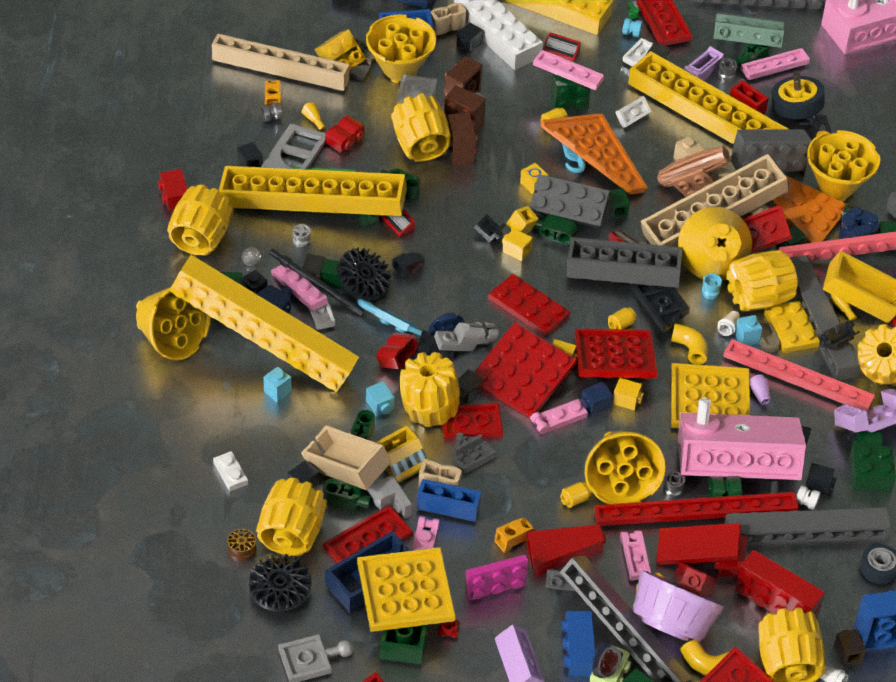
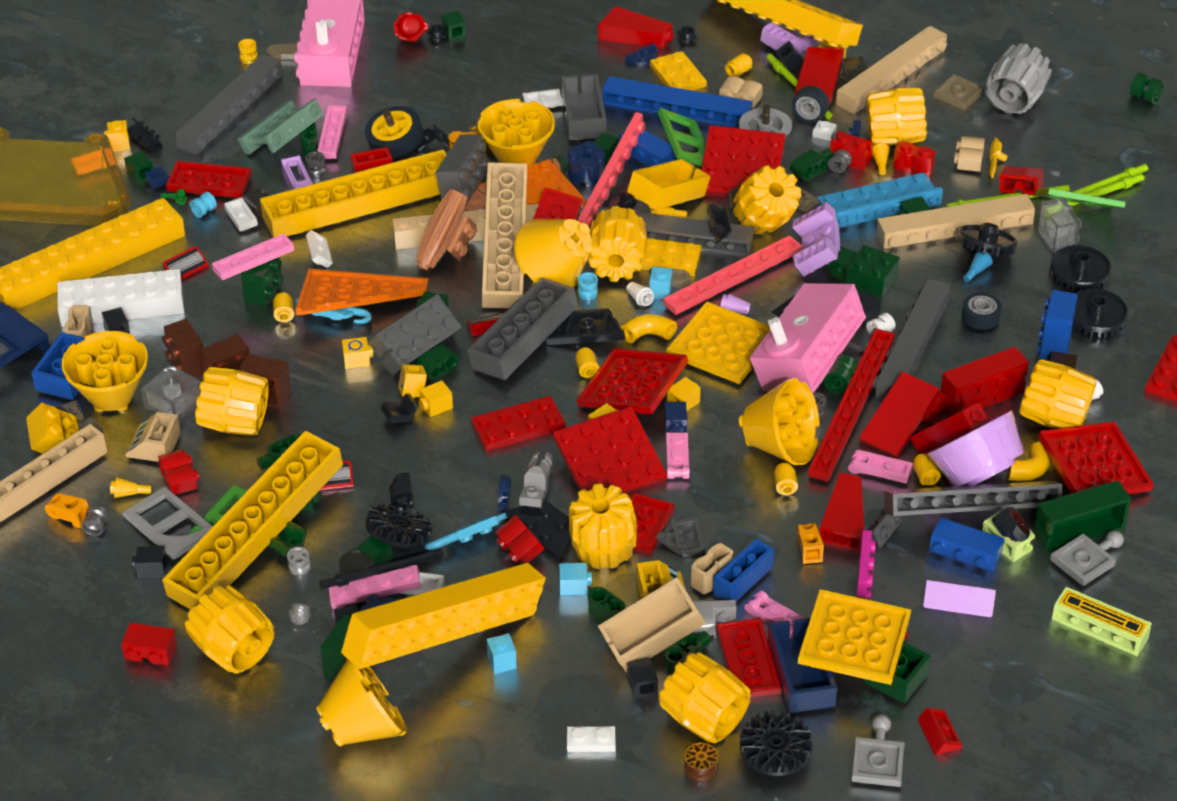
camera: 60 degrees left, 5 degrees down
none -> tan slope [126,412,181,462]
none -> dark green bracket [269,521,307,556]

